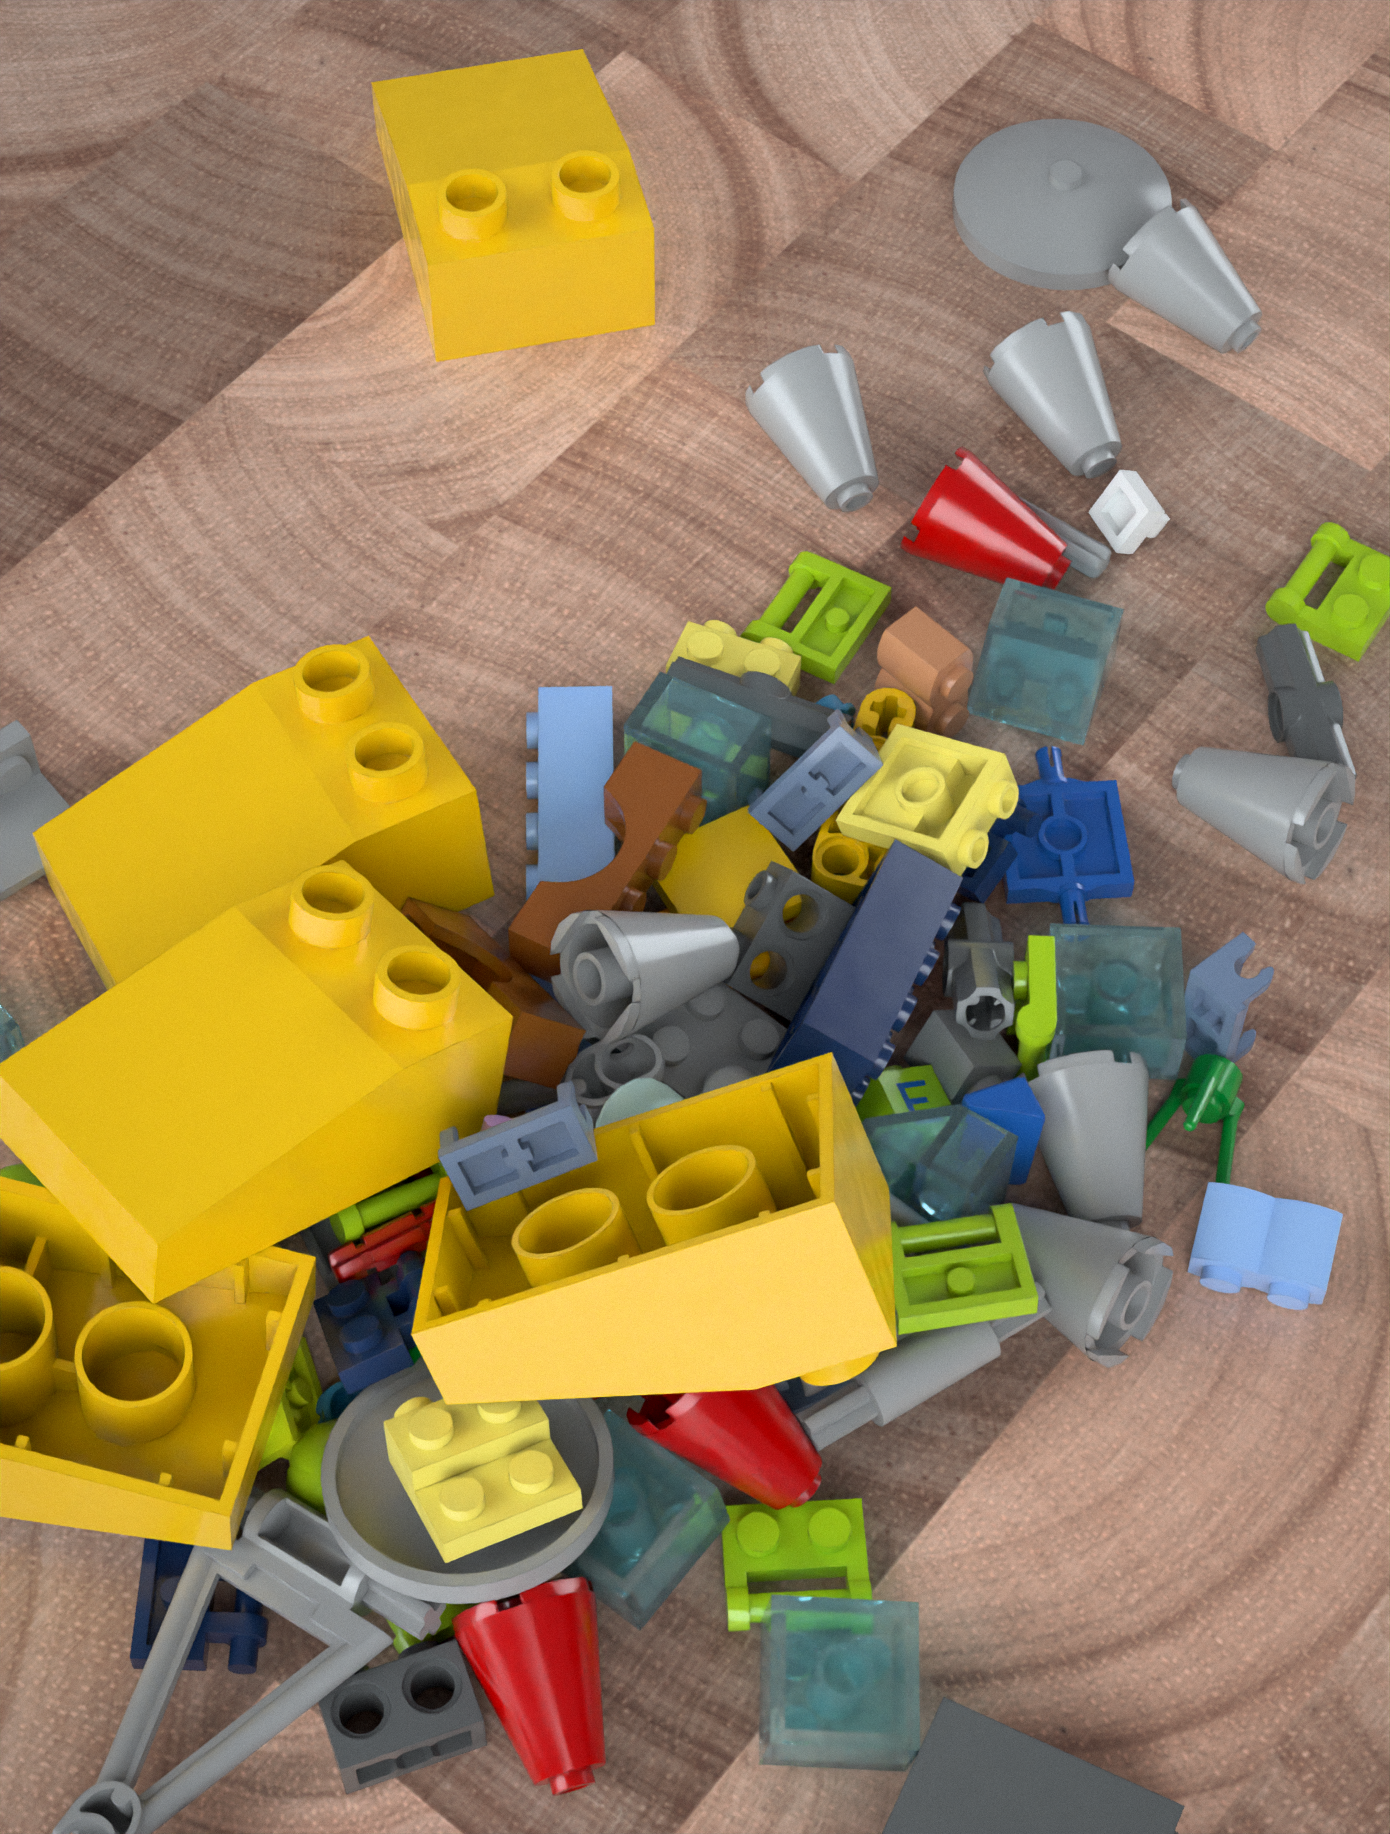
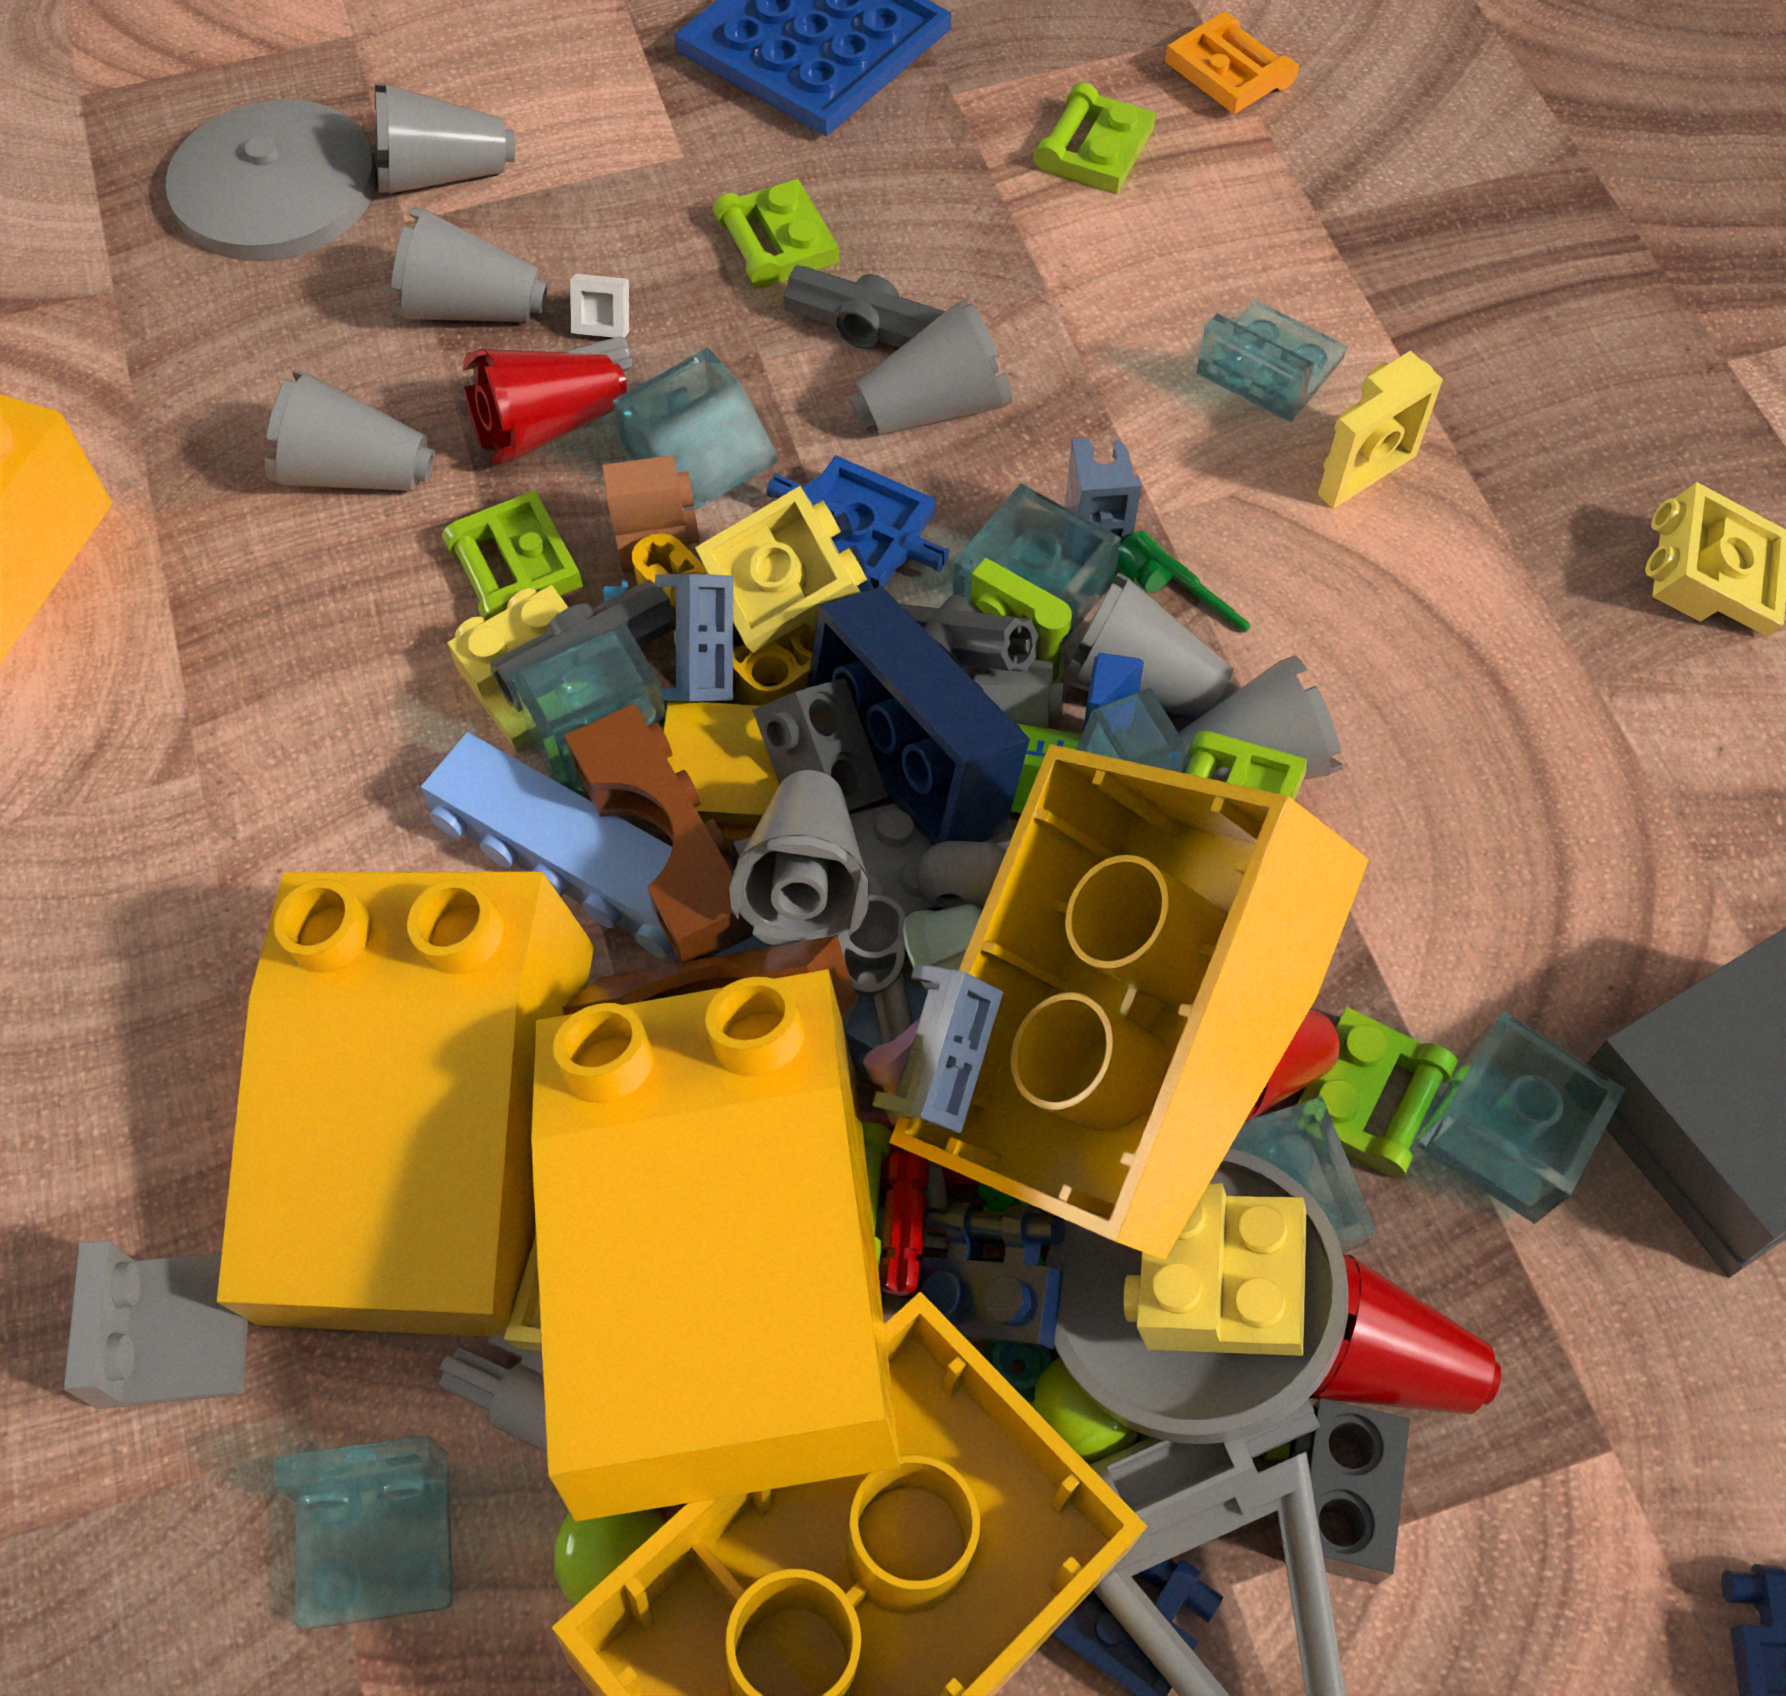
camera: 55 degrees left, 5 degrees up
light blue brick [1188,1182,1343,1310] -> none

